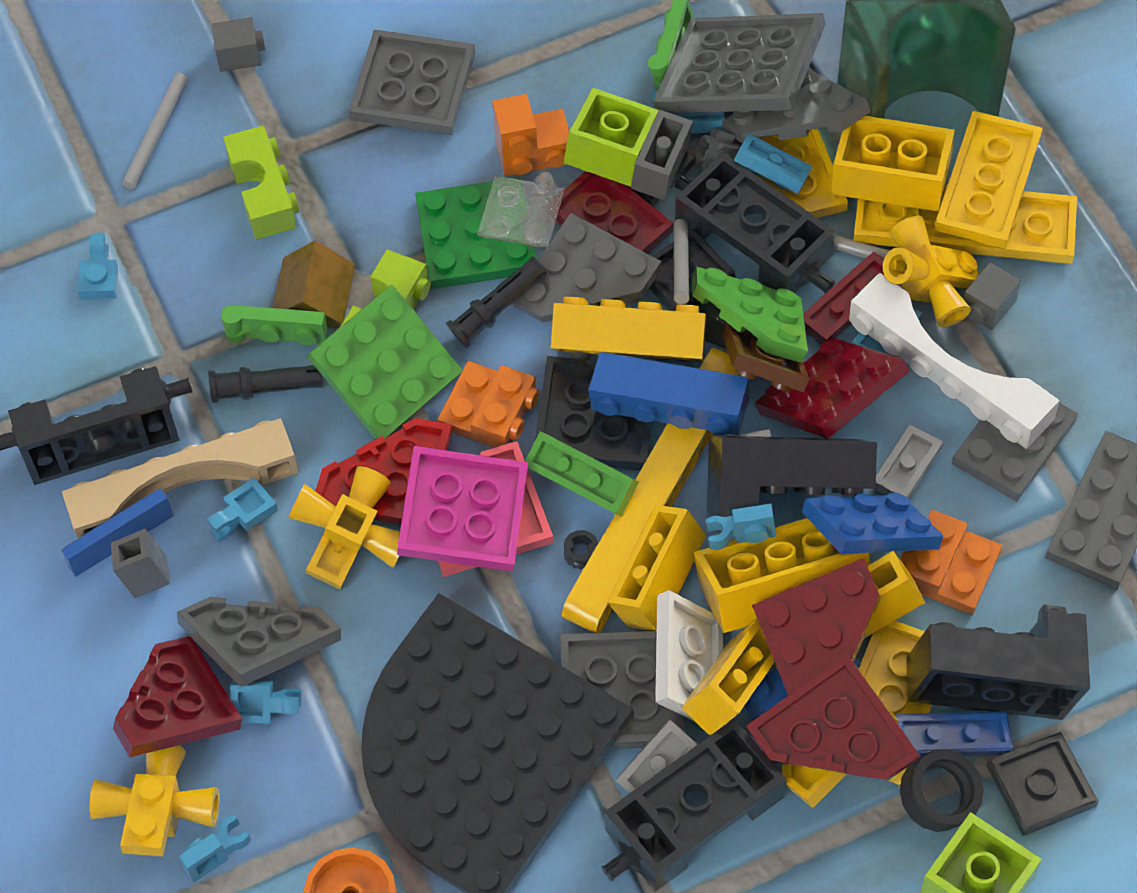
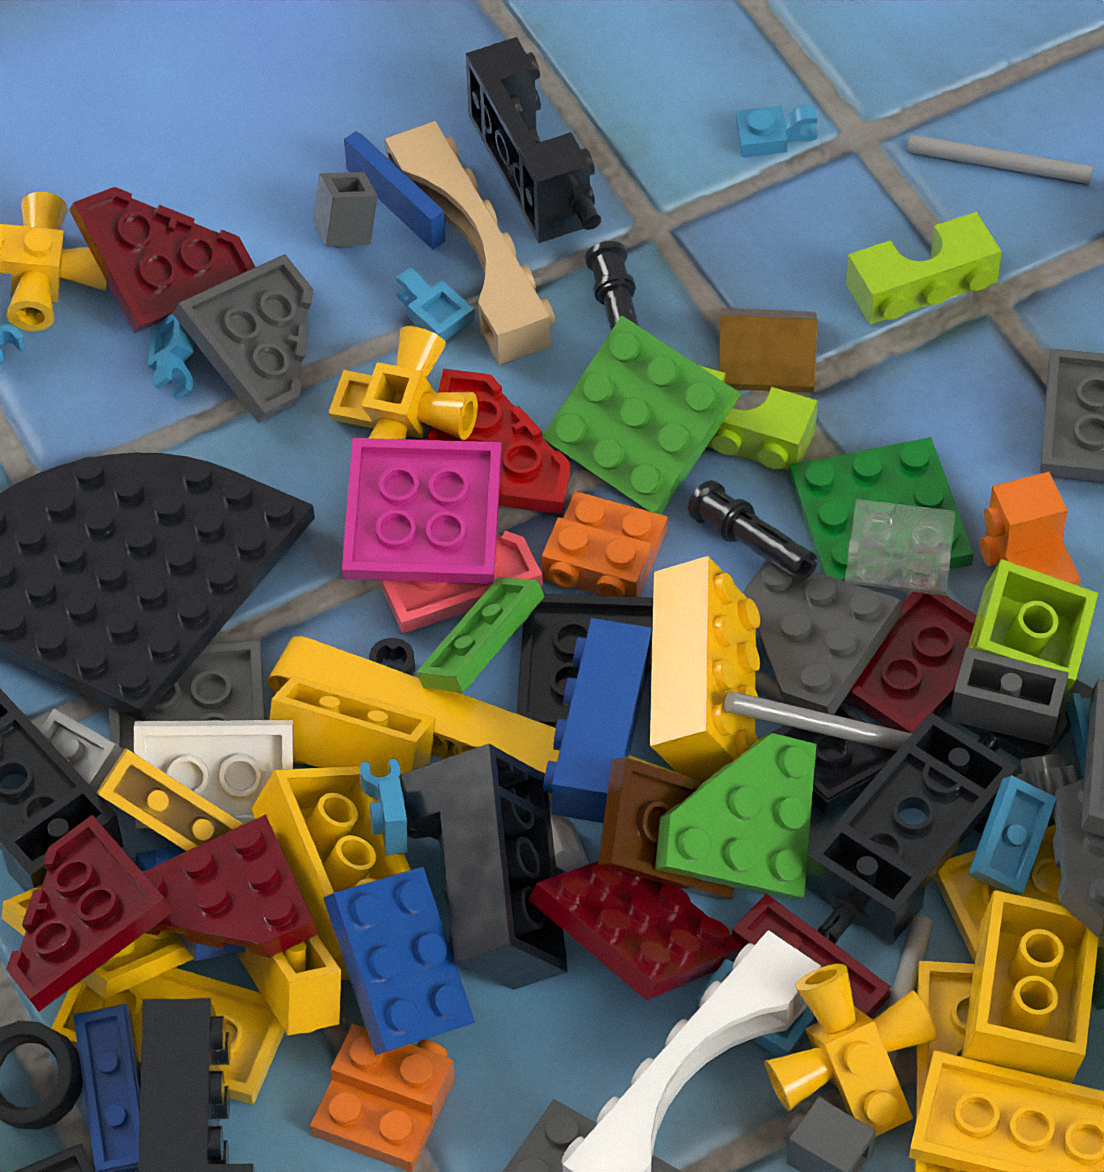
camera: 85 degrees right, 5 degrees down
bright green plate [220,305,328,345] -> none
light grey plate [874,424,943,499] -> none

